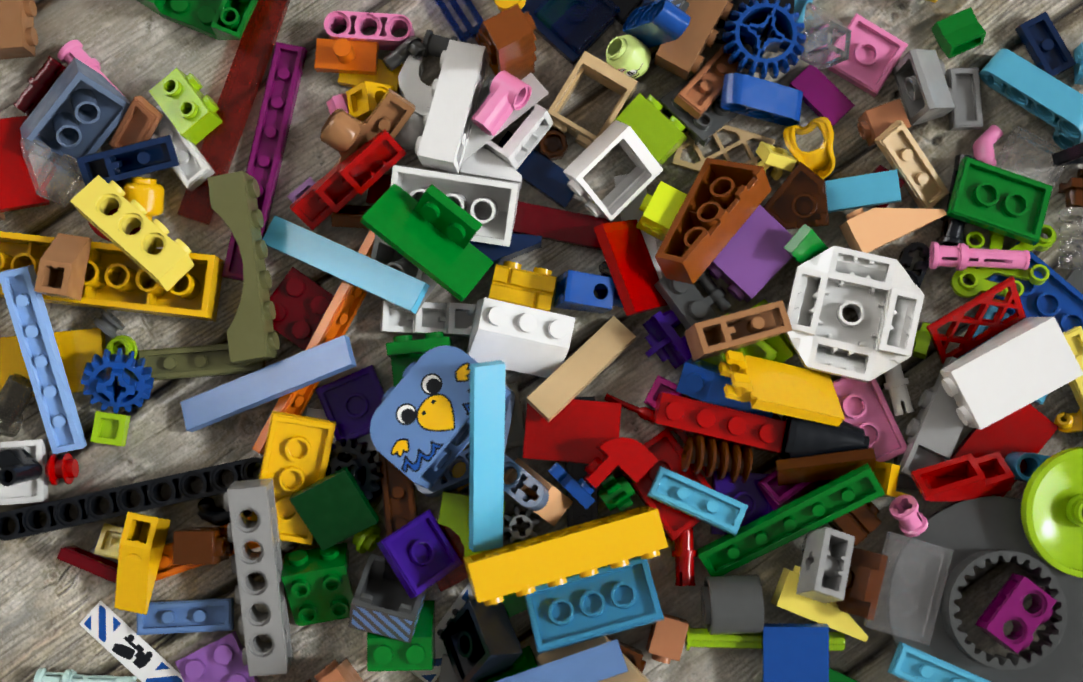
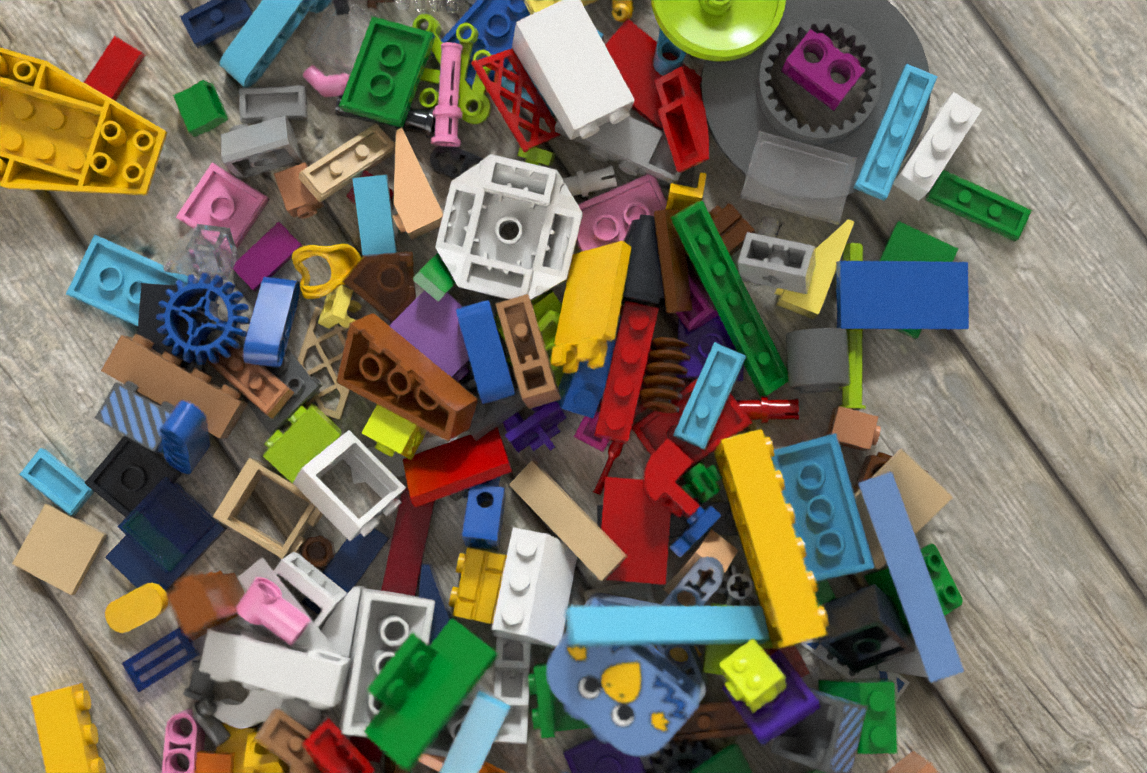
camera: 90 degrees left, 0 degrees up
lime plate [352,525,381,554] -> none
yellowish green head [606,34,651,79] -> none
reddish brown plate [836,548,888,620] -> none
bright pink bush [889,495,928,537] -> none
none -> blue beam [456,300,515,404]
none -> neon yellow head [719,639,787,713]

